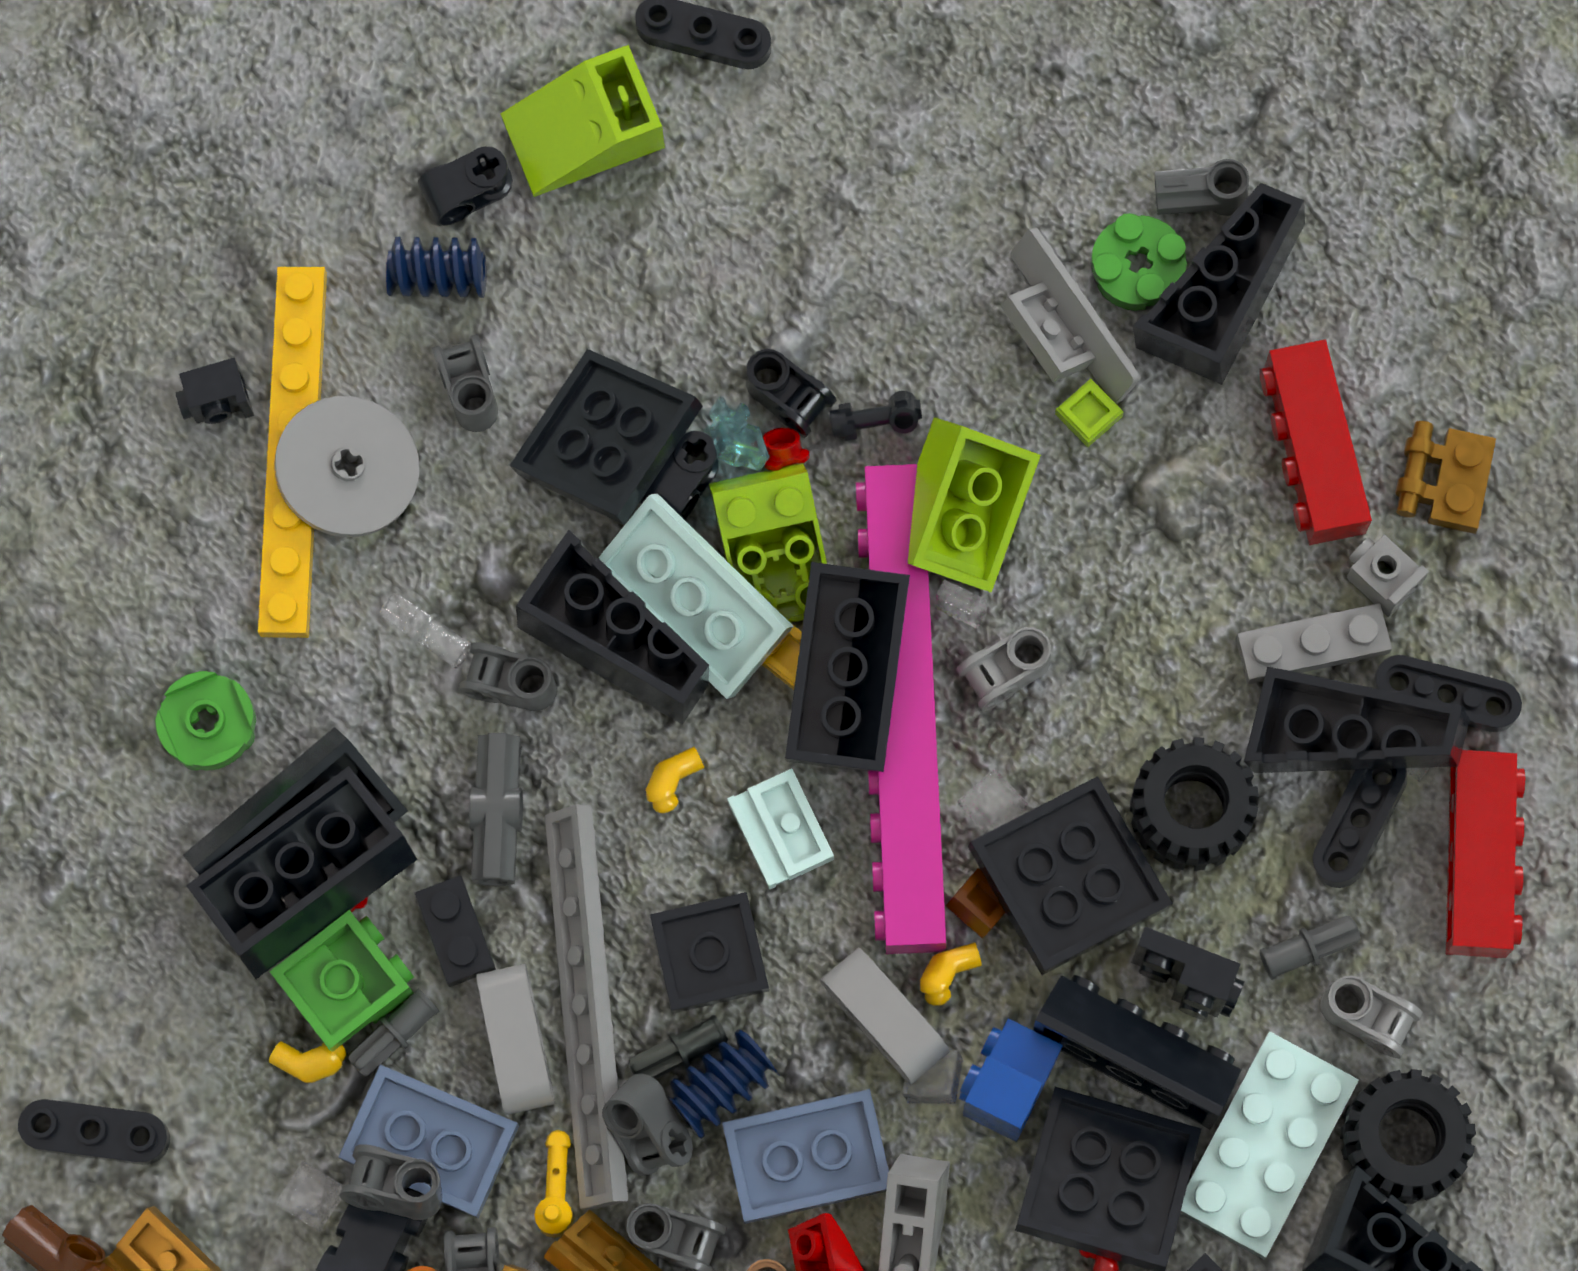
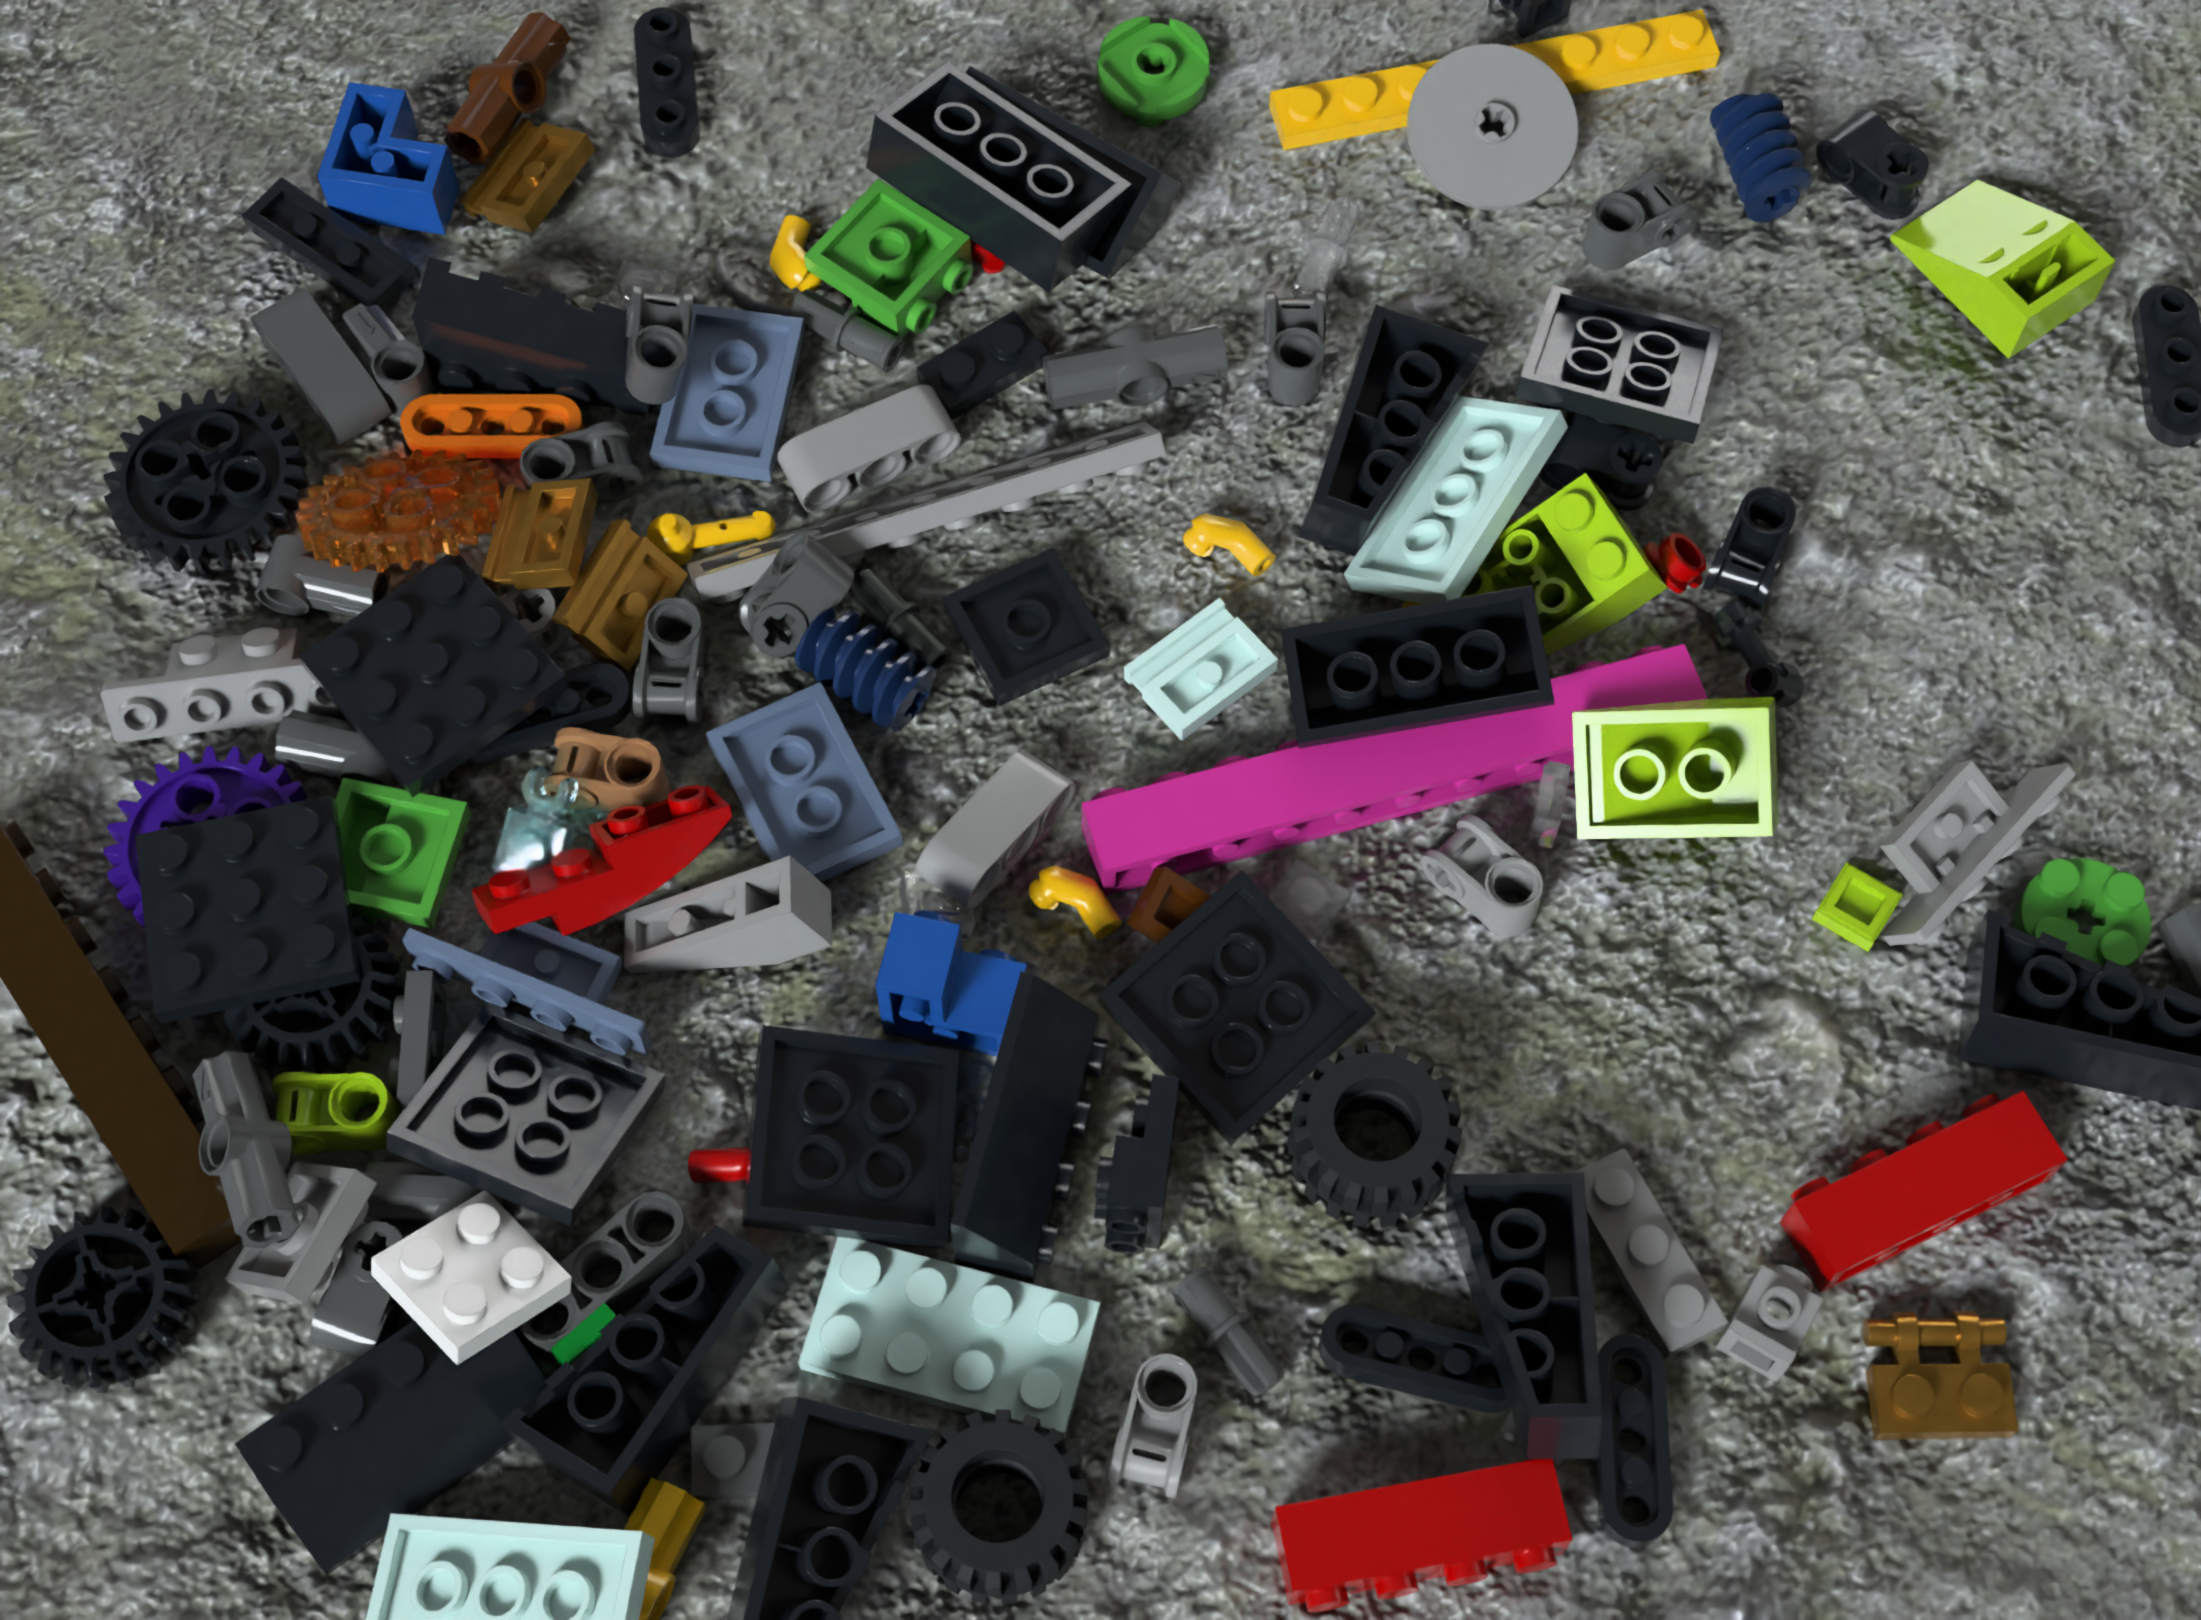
camera: 70 degrees right, 10 degrees down
clear light blue plate [709,396,769,471] -> none

